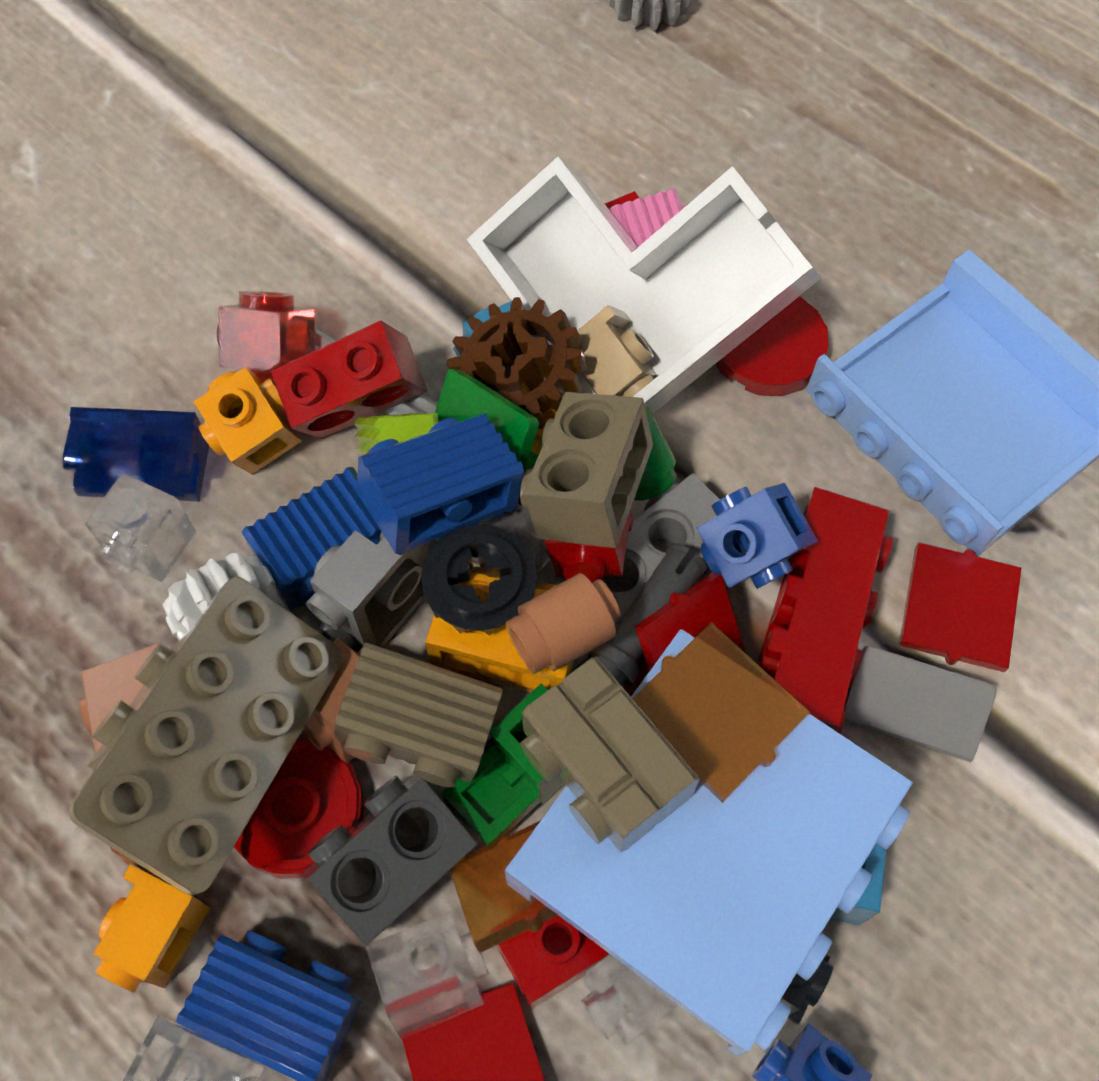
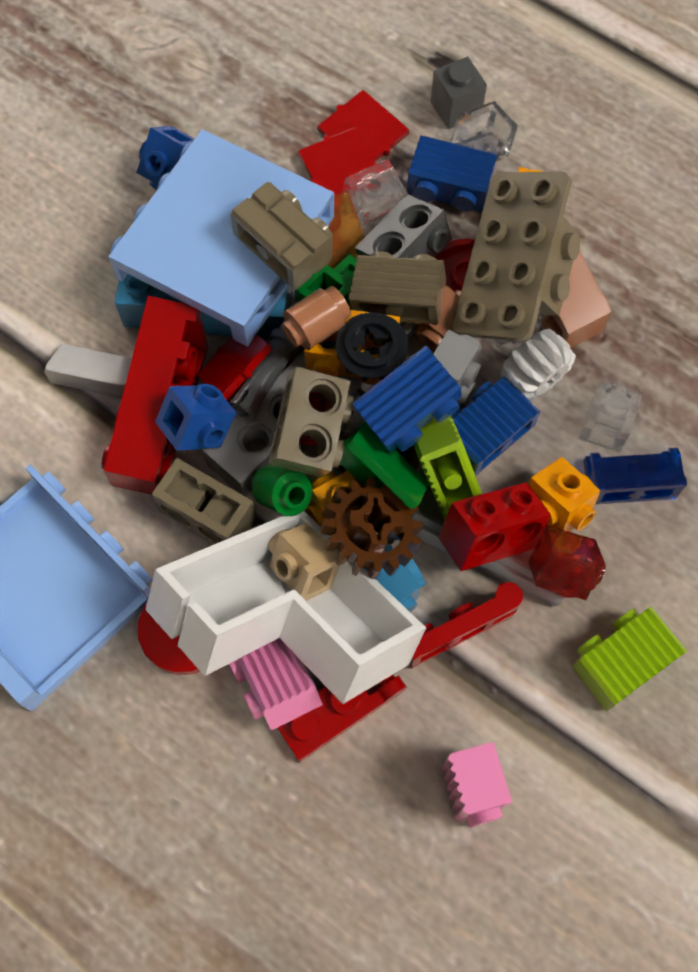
camera: 175 degrees right, 5 degrees up
clear orange piece [632,623,810,803] -> none
red piece [899,542,1022,673] -> none
none -> dark tan brick [152,458,257,544]
none -> red plate [409,582,523,669]
none -> bright pink brick [440,742,512,828]
none -> lime brick [572,607,687,711]

